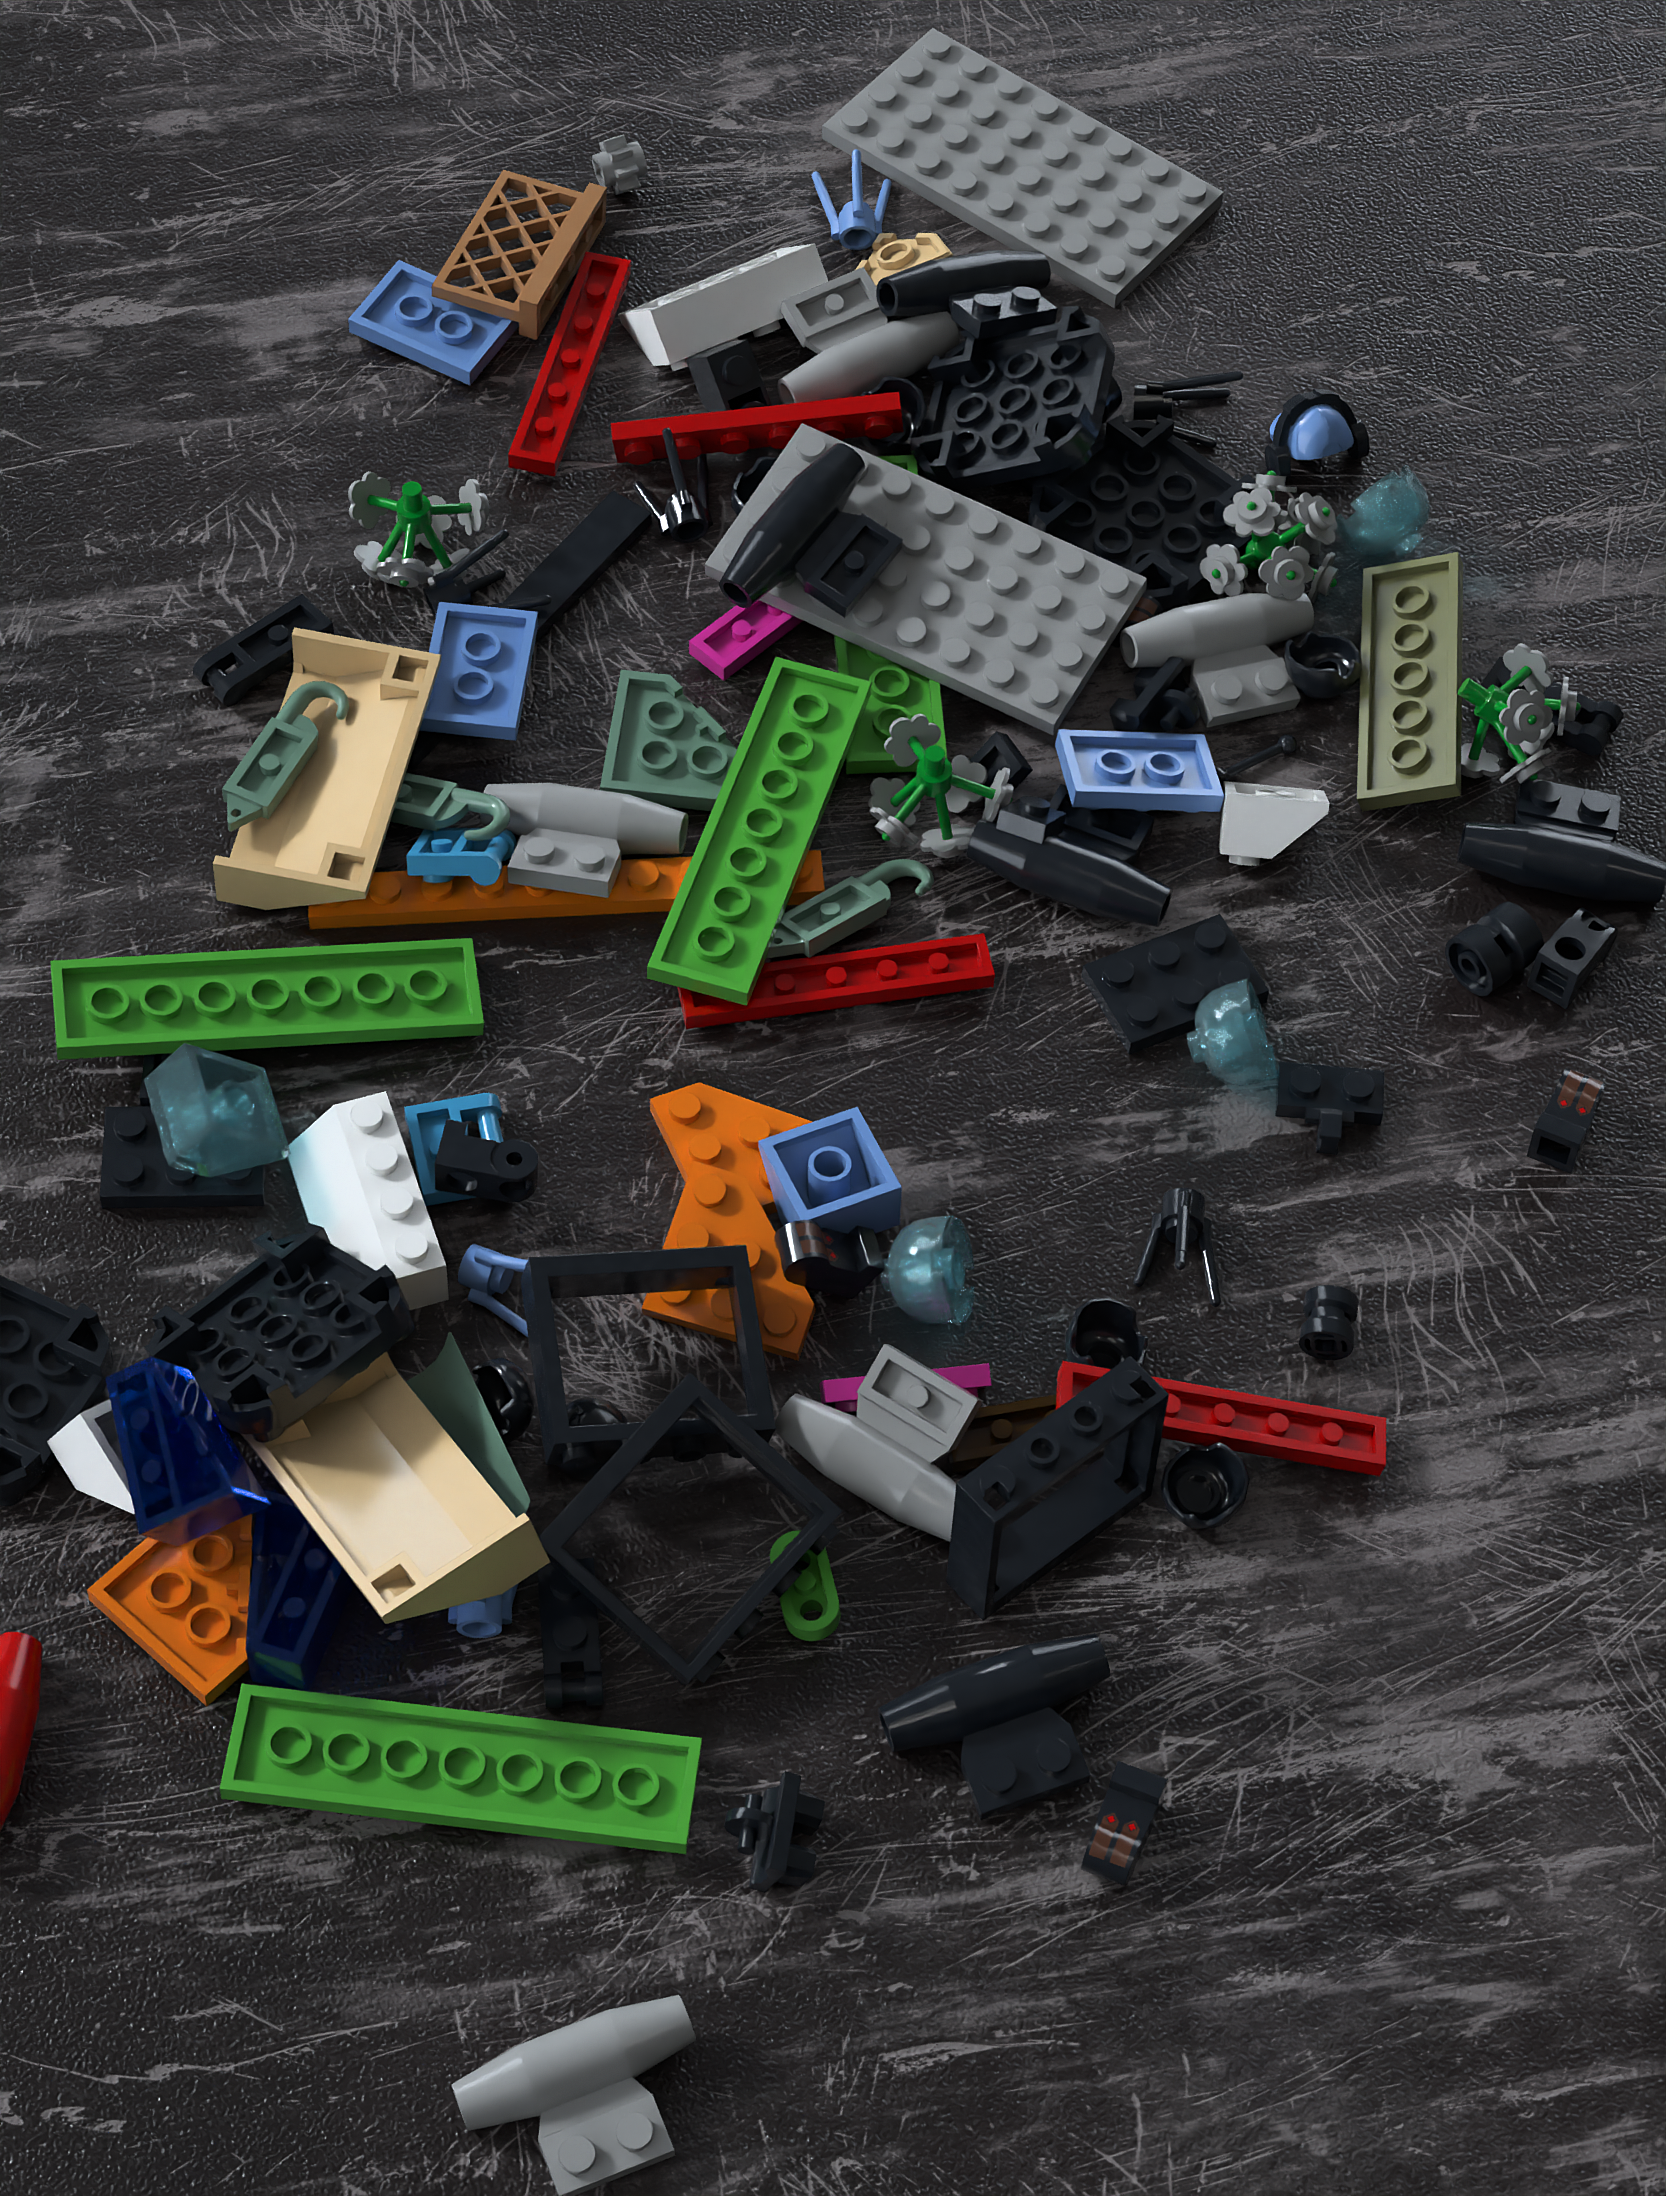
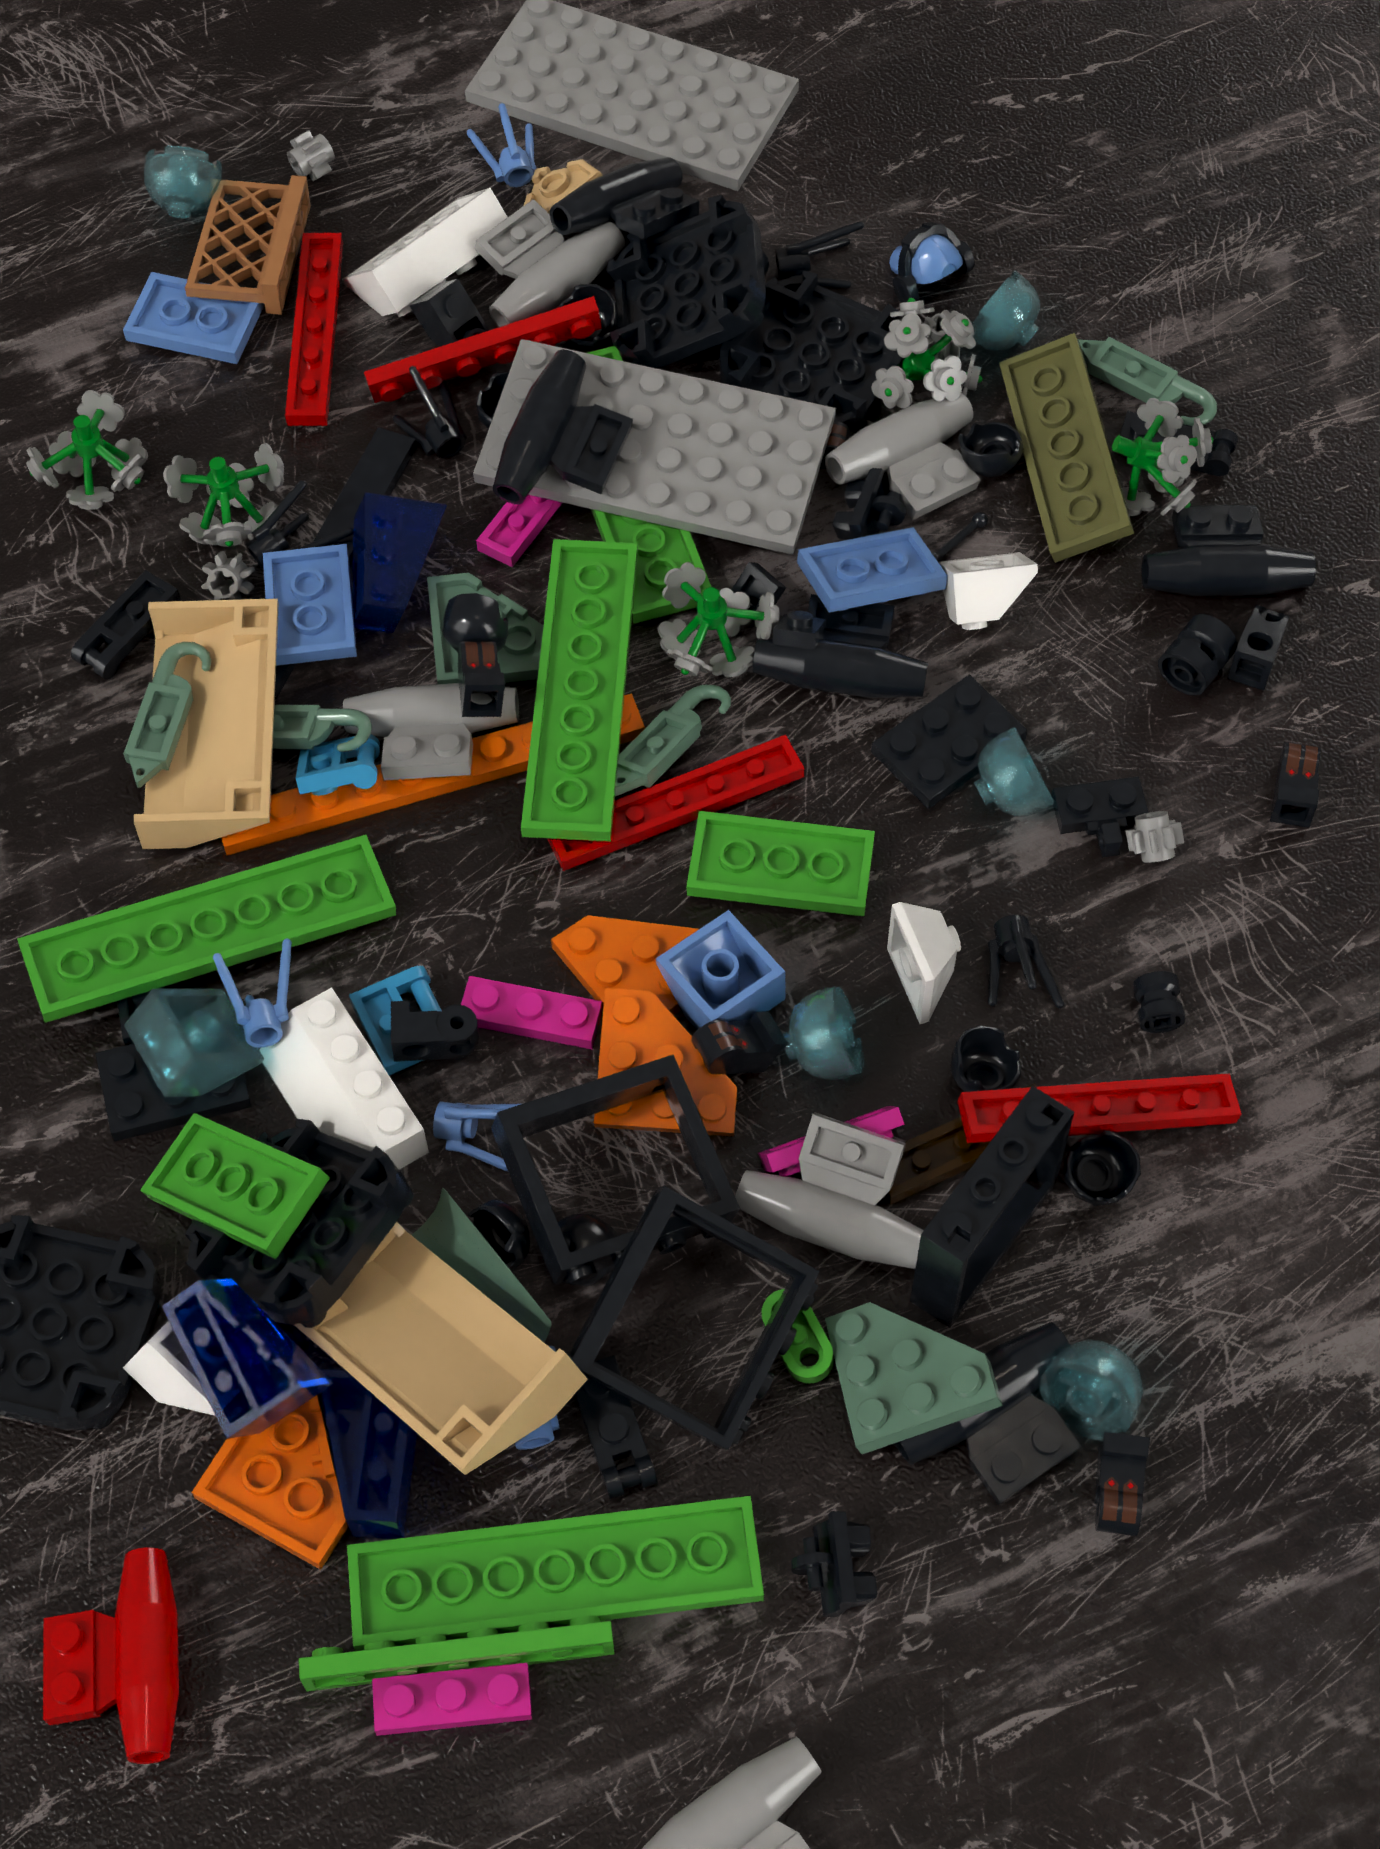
camera: 10 degrees left, 5 degrees up
none -> light grey plant [26,390,148,510]
none -> bright green plate [140,1113,330,1259]
none -> clear light blue cylinder [144,146,223,219]
none -> light grey gear [201,551,255,600]
none -> medium blue plant [213,938,292,1048]
none -> bright green plate [299,1616,615,1691]
none -> clear blue wedge [352,492,447,633]
none -> dark pink plate [372,1662,532,1736]
none -> black hair [442,593,508,652]
none -> black leg [458,642,505,717]
none -> dark pink plate [461,976,603,1049]
none -> bright green plate [686,811,875,916]
none -> sand green plate [825,1302,1003,1454]
none -> white slope [887,902,961,1024]
none -> clear light blue cylinder [1039,1339,1143,1440]
none -> sand green plate [1078,337,1217,426]
none -> light grey gear [1126,811,1184,863]

